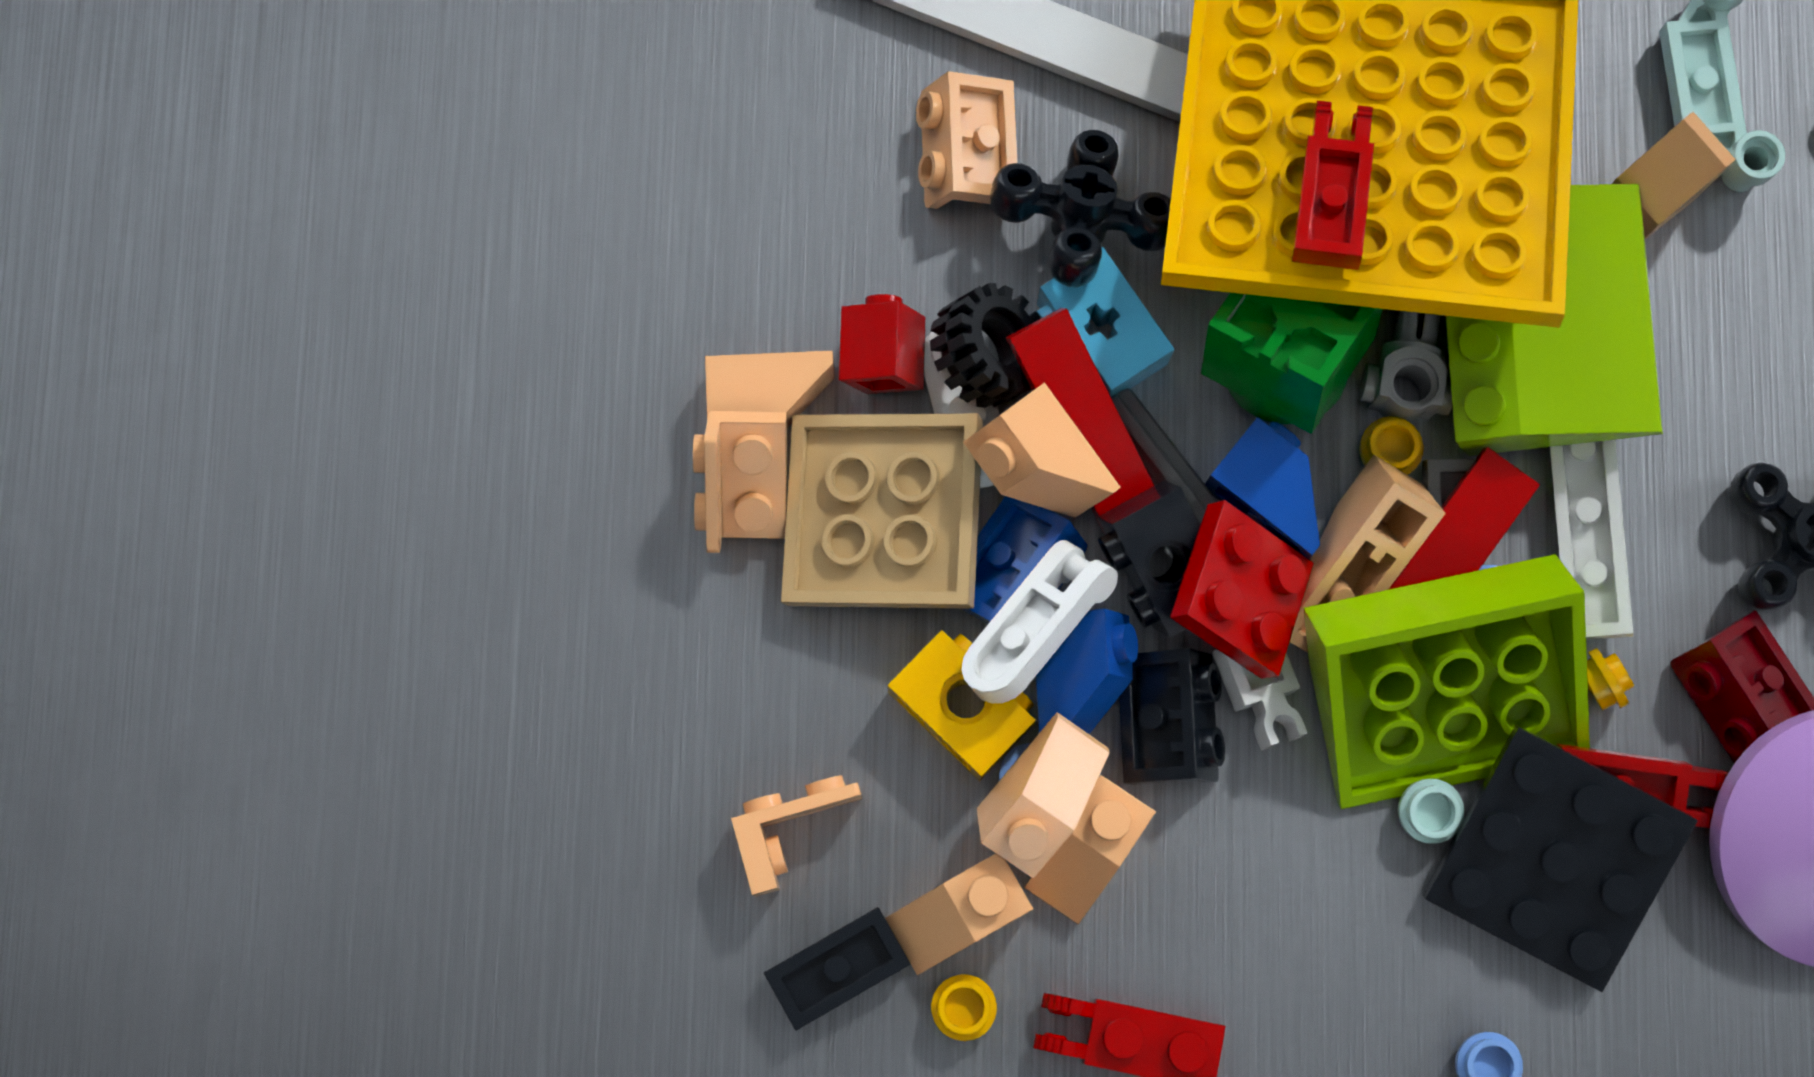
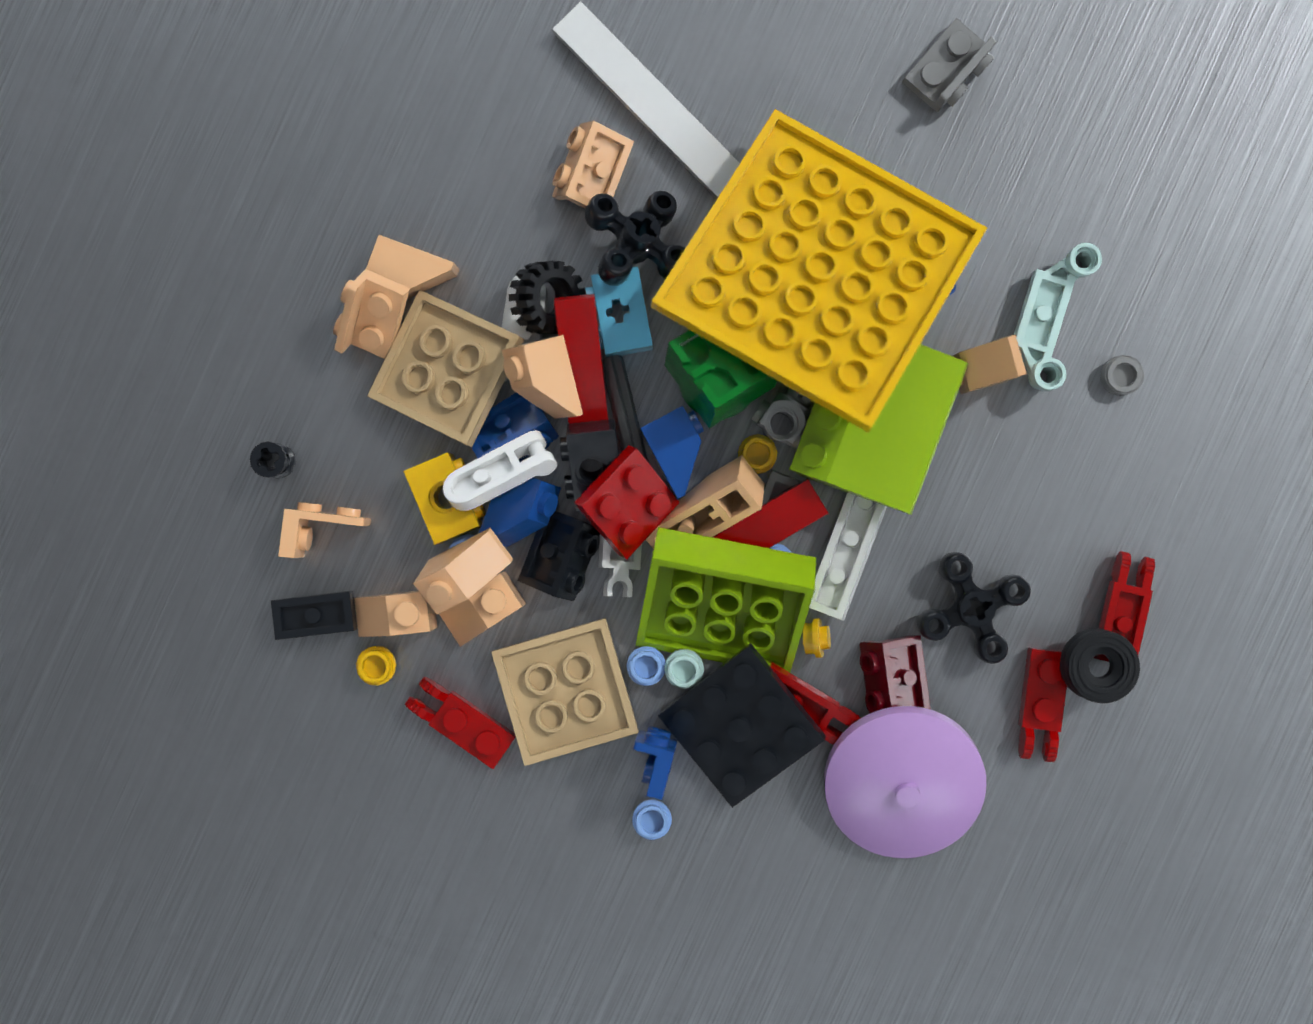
camera: 25 degrees right, 10 degrees up
red brick [839,294,926,394] -> none
red hinge [1292,100,1374,270] -> none
none -> black bush [250,442,296,479]
none -> tan plate [491,618,639,766]
none -> light blue plate [626,646,666,686]
none -> blue bracket [633,727,677,800]

